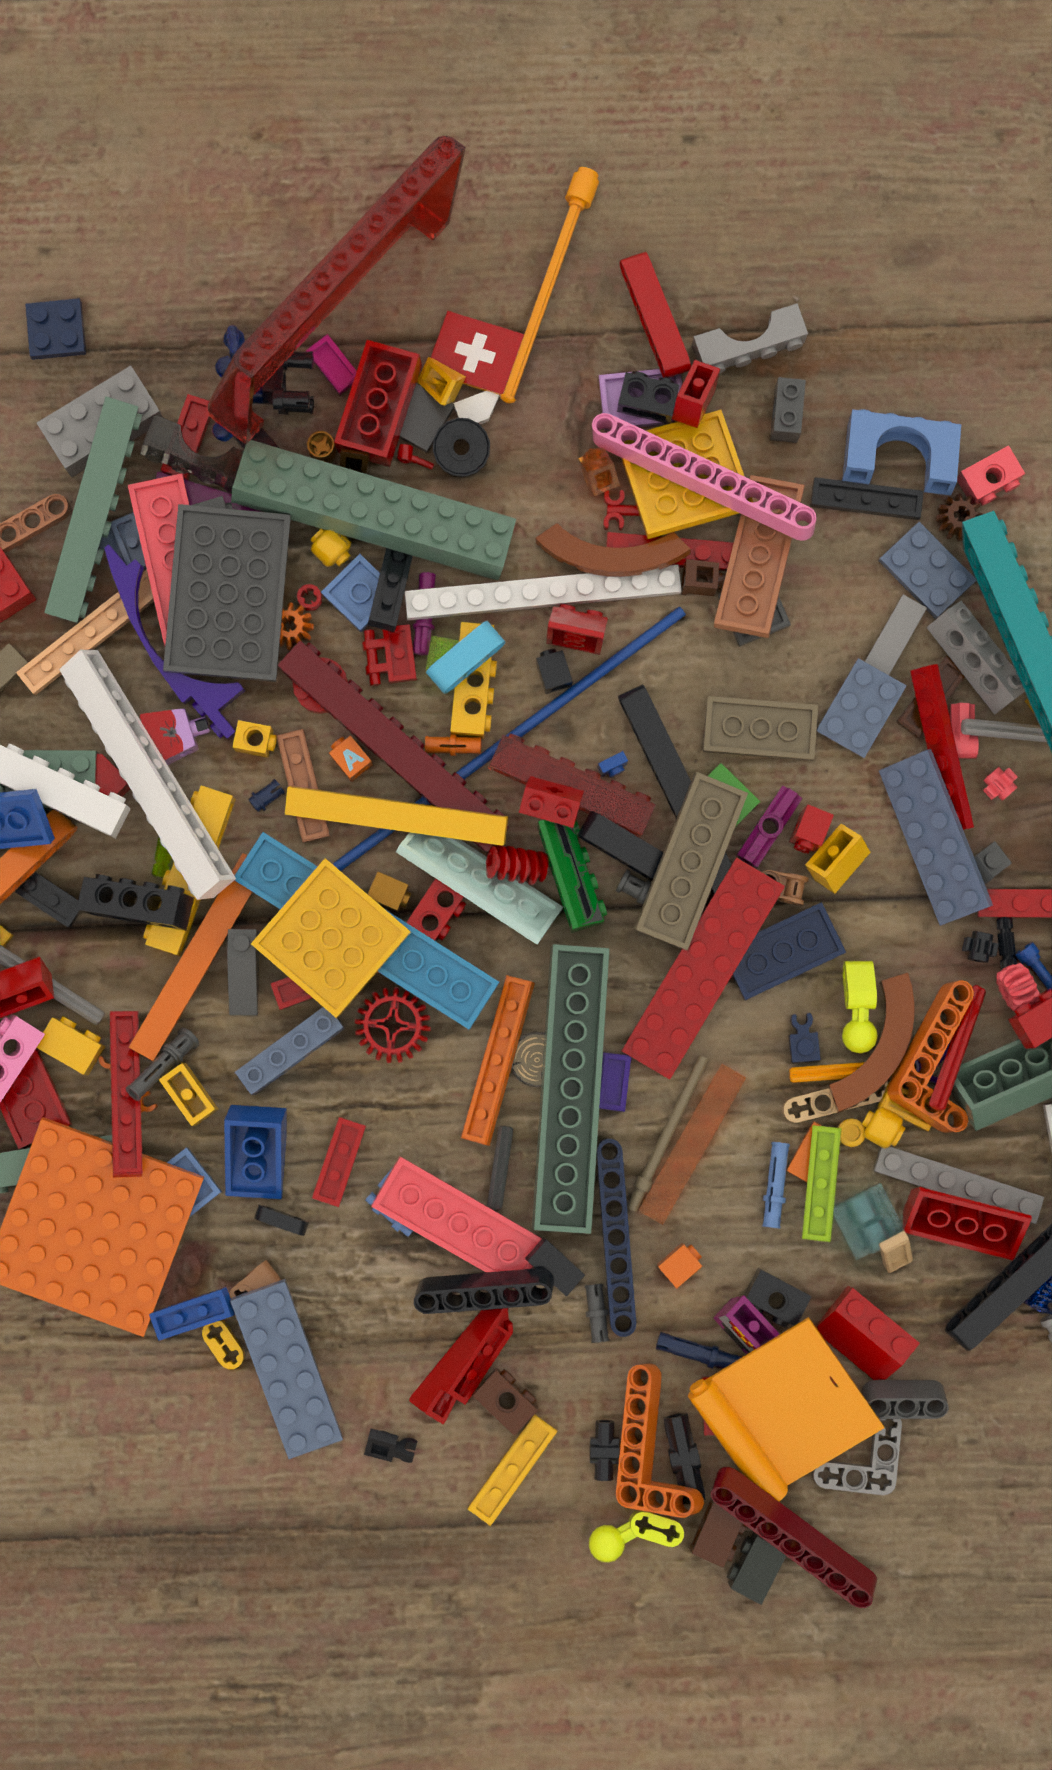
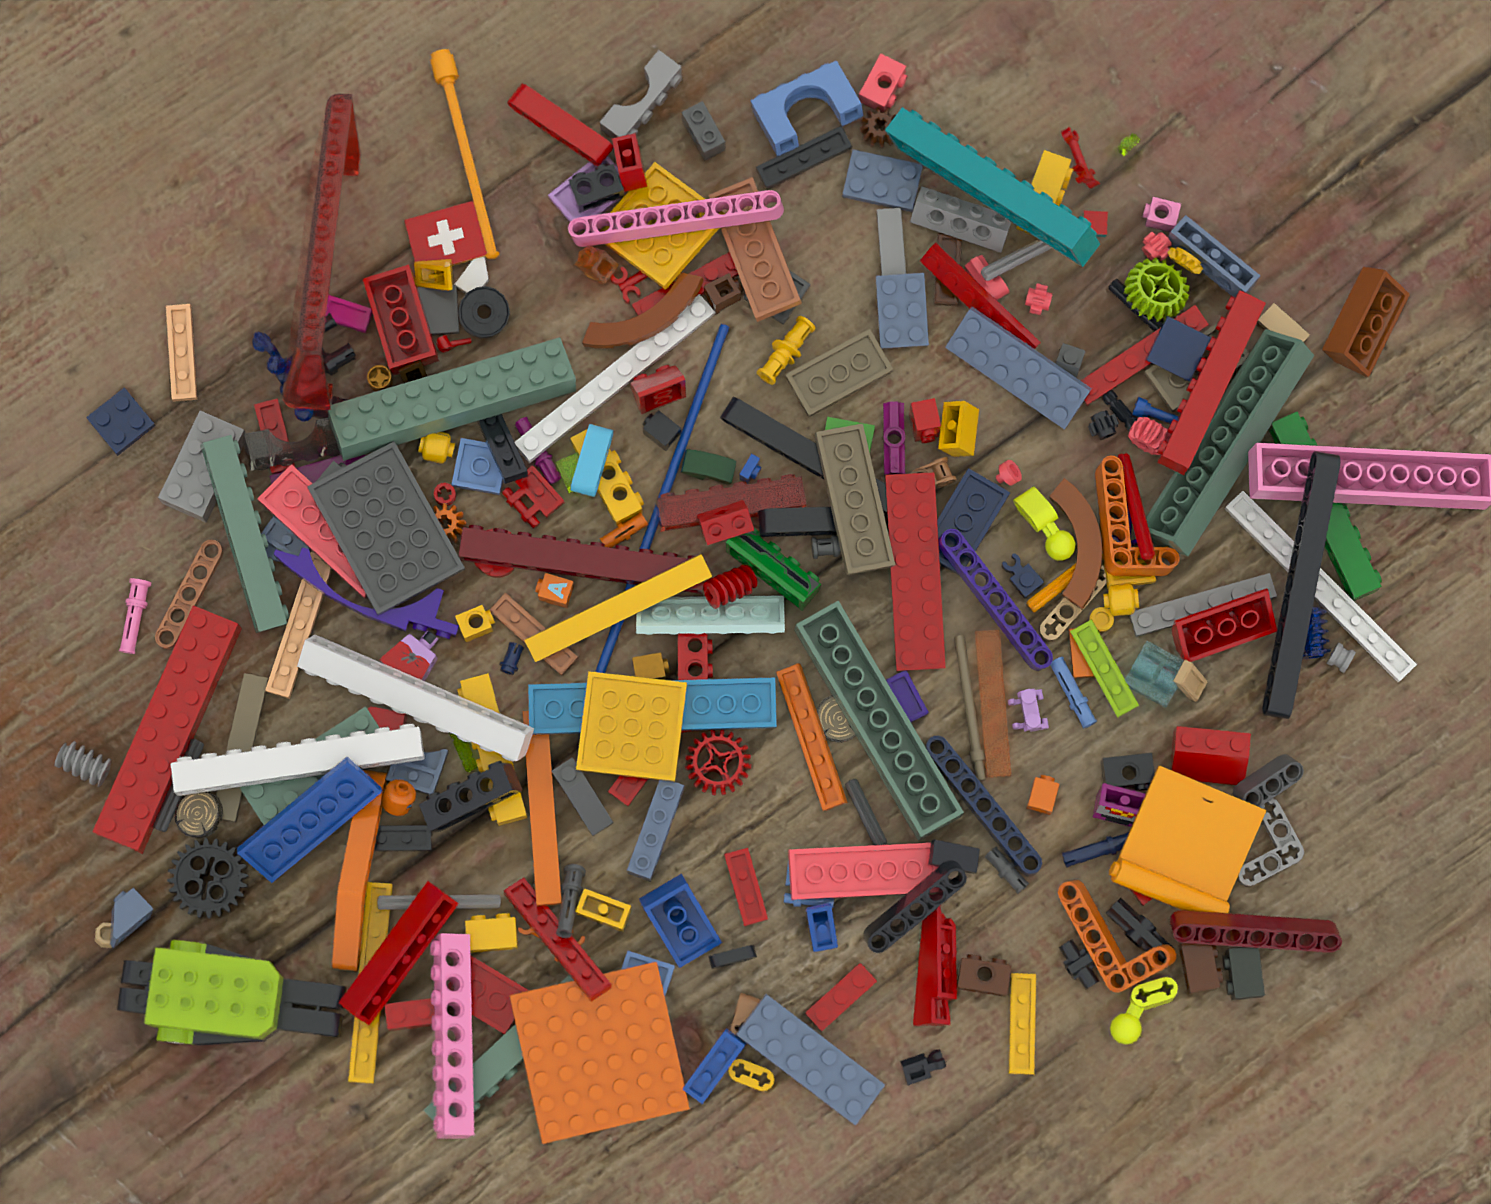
camera: 30 degrees left, 5 degrees down
none -> light nougat plate [166,304,197,402]
none -> orange head [381,779,416,816]
none -> sand blue wing [386,749,449,795]
none -> dark green slope [681,449,737,485]
none -> yellow piece [757,316,816,385]
none -> red plate [805,963,877,1032]
none -> blue slope [806,903,838,952]
none -> dark purple beam [938,529,1053,671]
none -> coral tile [996,460,1022,486]
none -> lavender piece [1008,688,1049,732]

